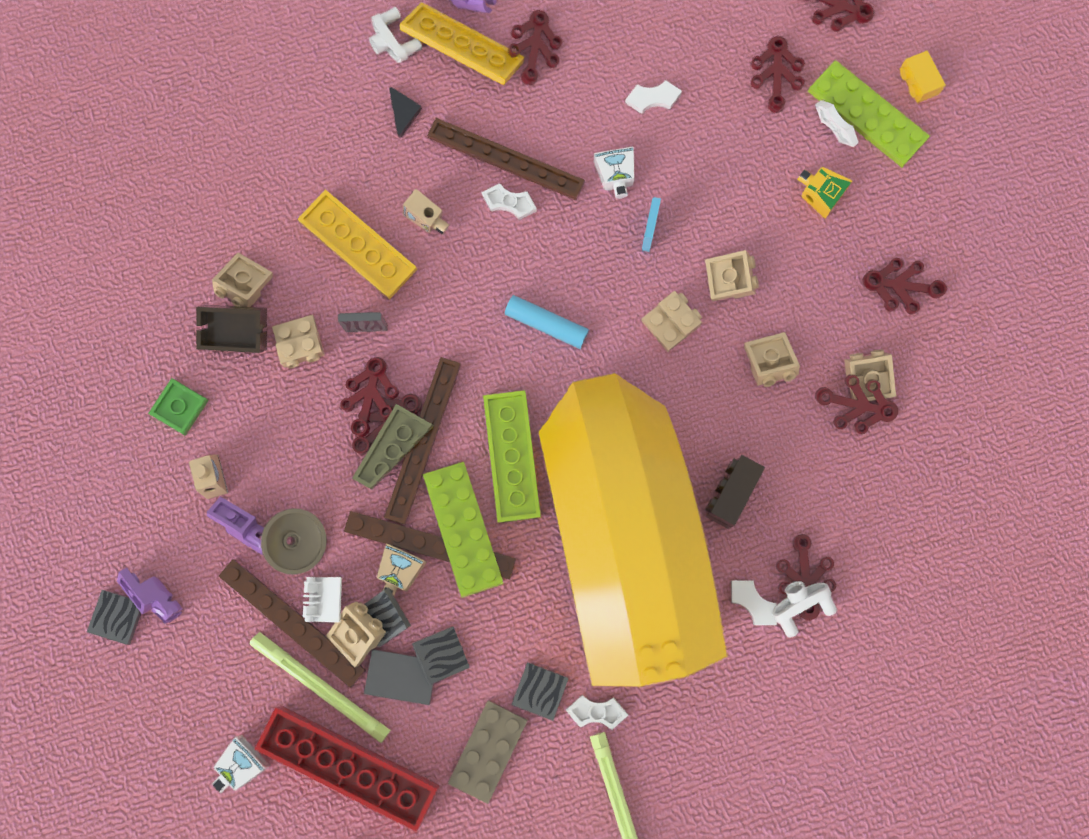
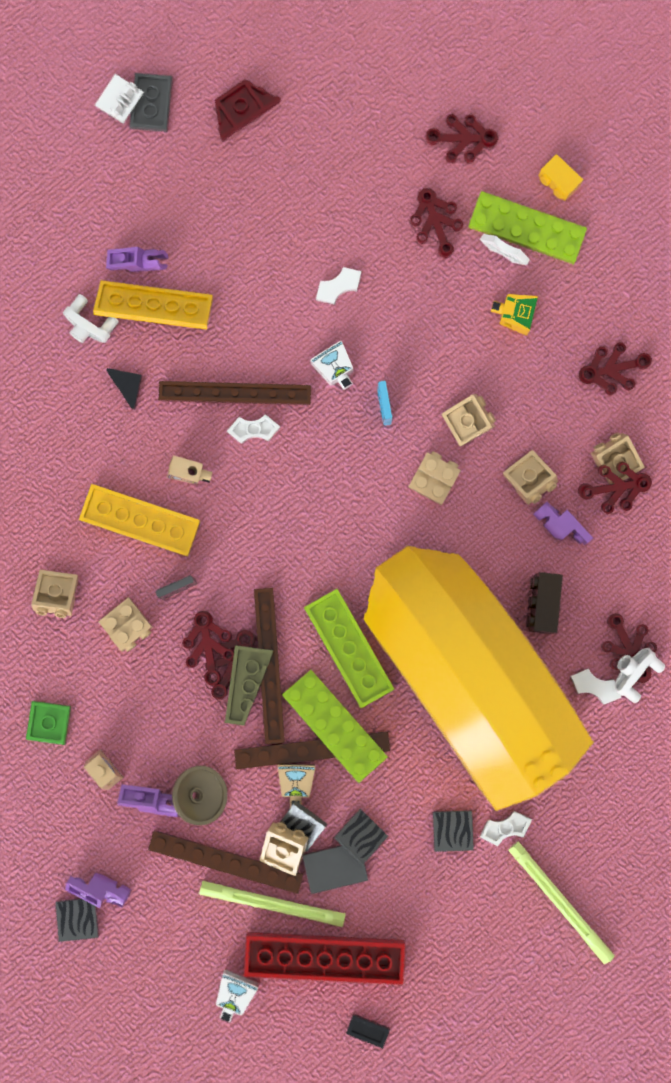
camera: 30 degrees left, 5 degrees up
dark brown piece [196,305,267,353] -> none
white hinge [303,577,342,622] -> none
dark tan plate [448,700,528,804] -> none
medium azure brick [505,295,589,349] -> none
dark red plant [508,10,563,85] -> none
none -> medium lavender plate [533,502,593,545]

